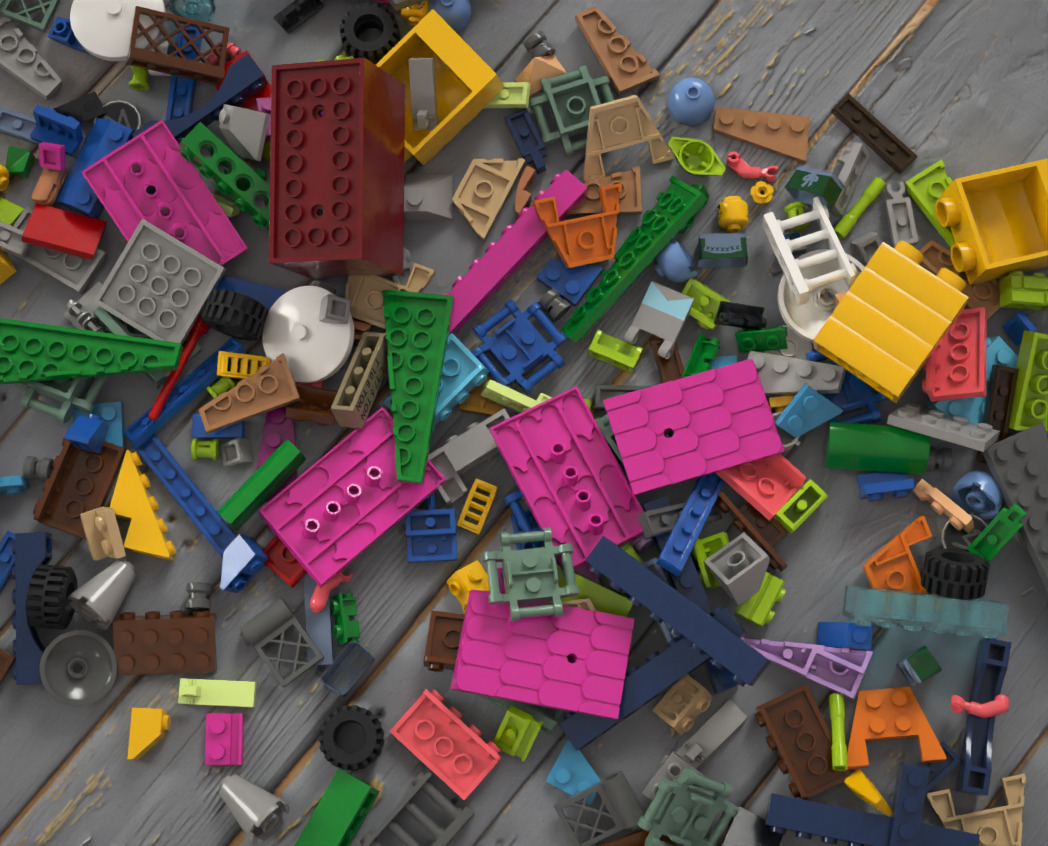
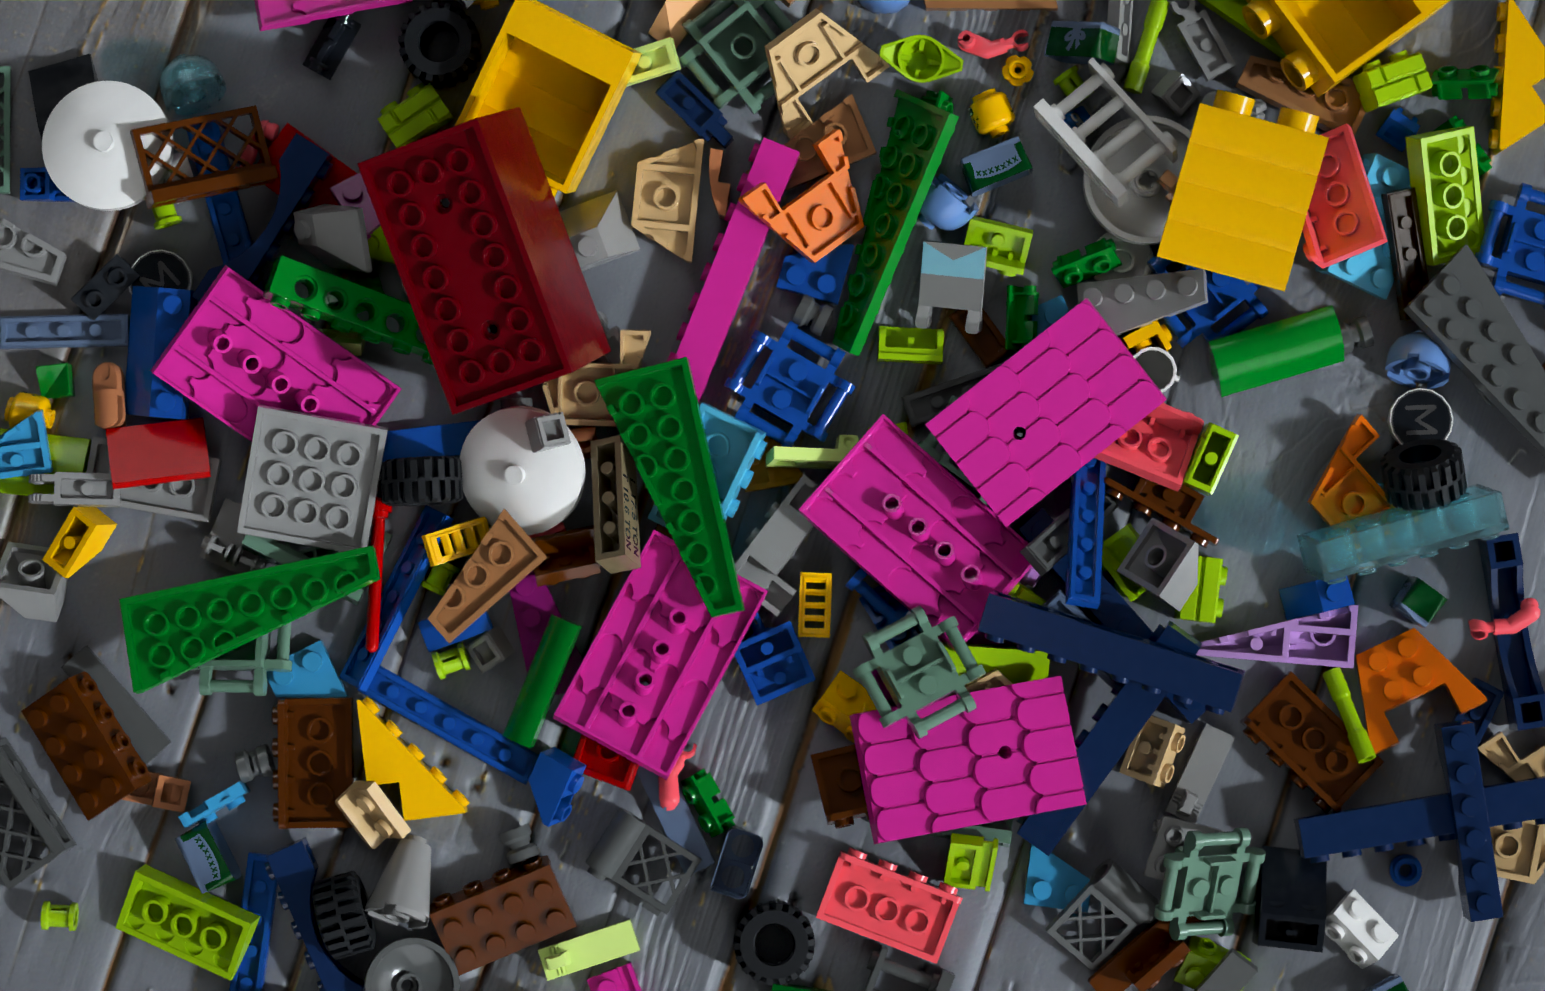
camera: 25 degrees left, 10 degrees up
blue bracket [30,105,84,156] -> none
dark pink plate [39,142,66,171] -> none
blue slope [64,414,109,454] -> none
light grey hinge [408,58,438,131] -> none
black hinge [714,301,767,330] -> none
dark azure wing [775,383,843,438] -> none
yellow slope [844,769,893,817] -> none
blue bracket [857,472,915,502] -> none
light grey plate [887,403,1000,452] -> none
light nougat hinge [913,479,975,534] -> none
green hinge [967,503,1027,563] -> none

